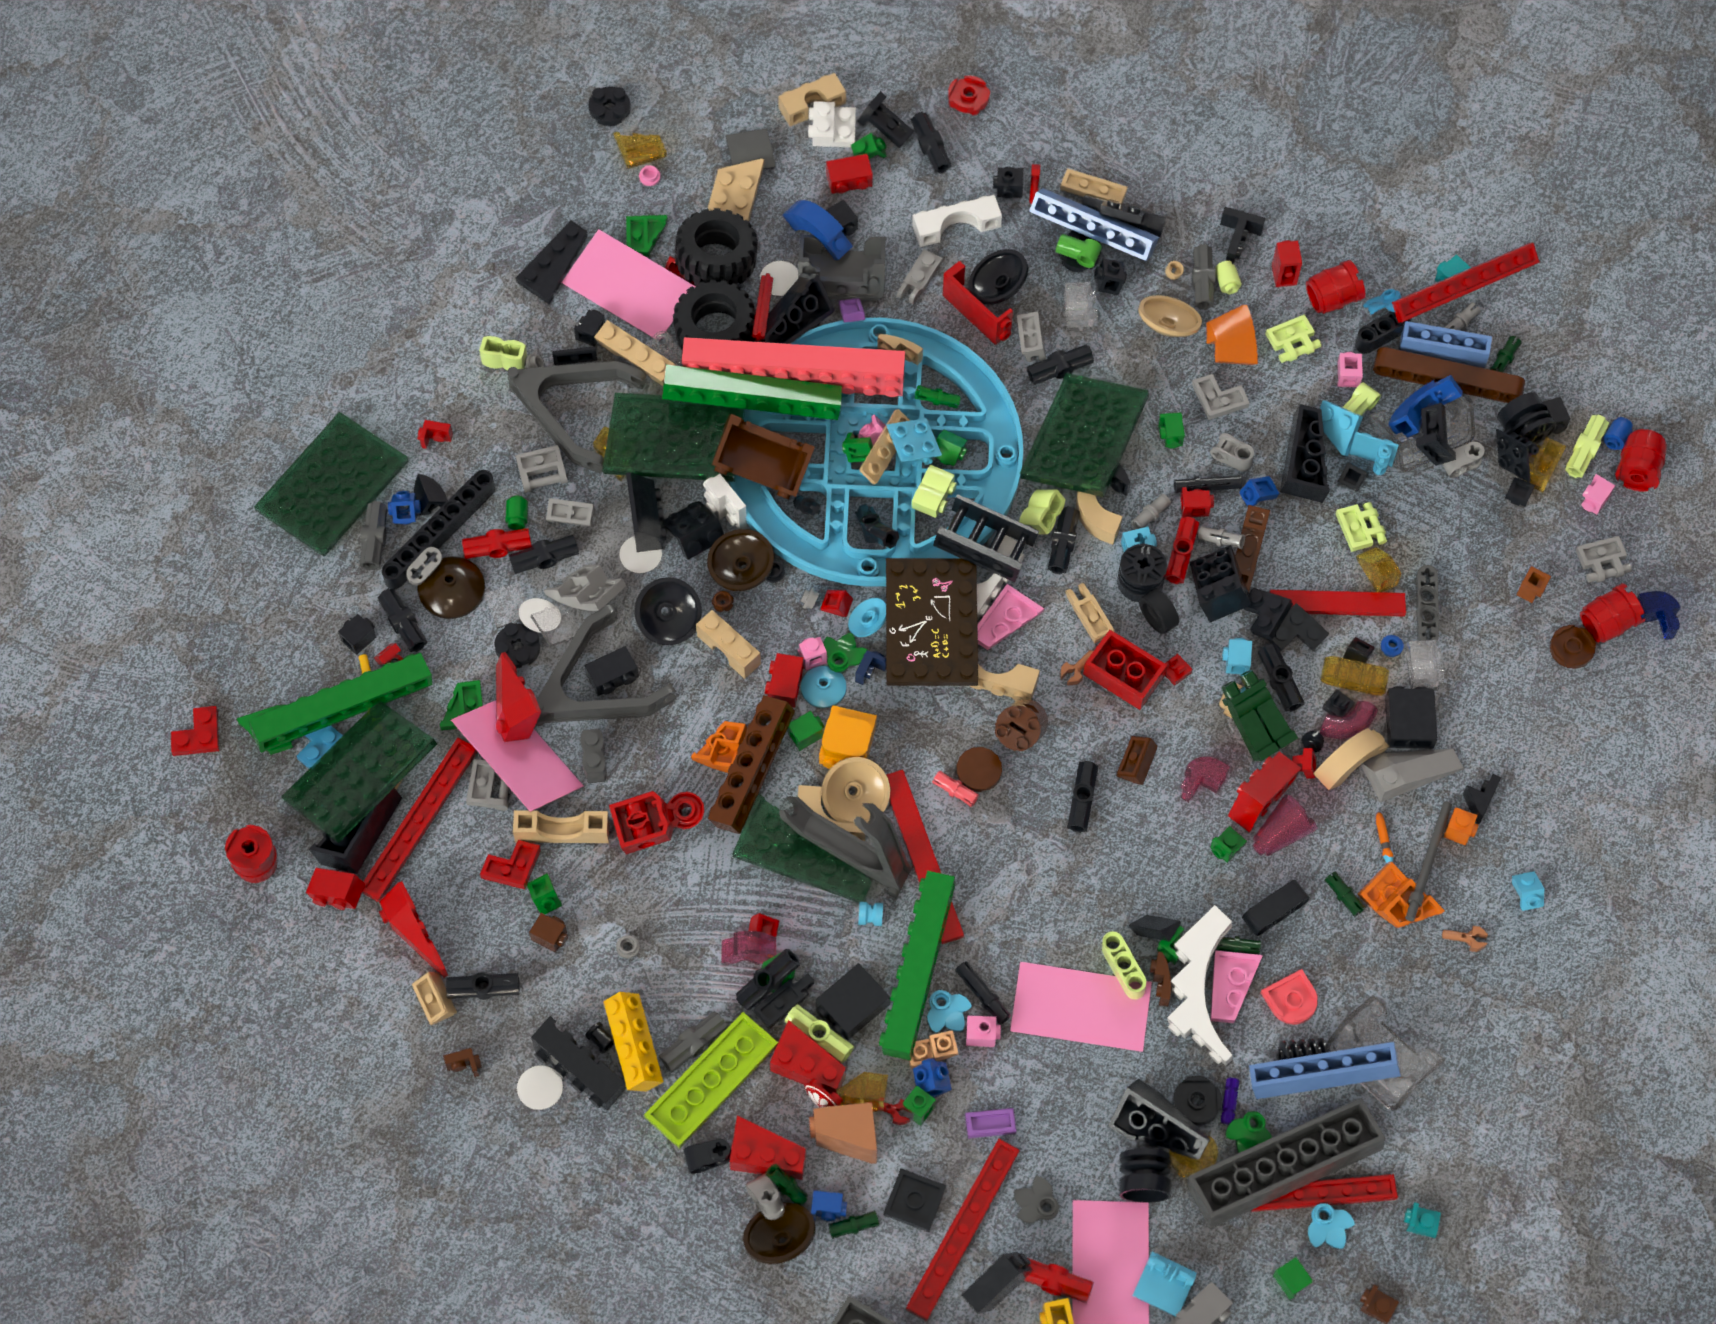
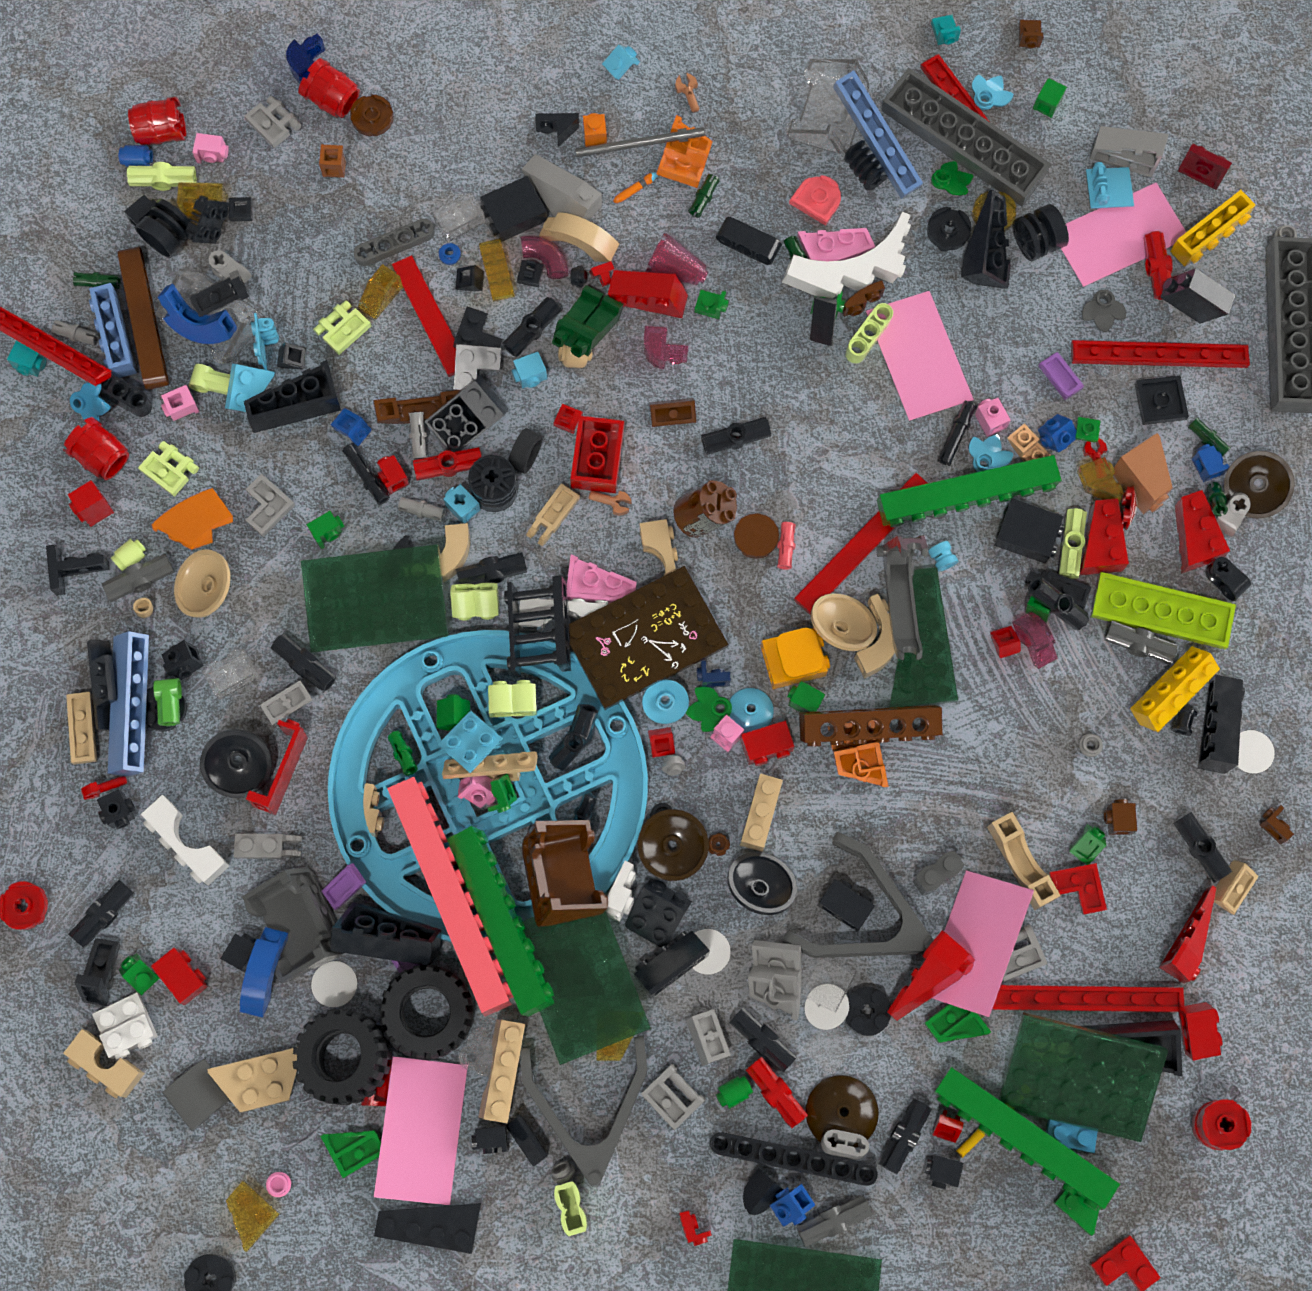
camera: 120 degrees left, 10 degrees up
red brick [609,791,704,855] -> none
red axle [752,273,773,341] -> none
light grey piece [1210,433,1254,472] -> none
dark purple axle [1221,1077,1239,1125] -> none

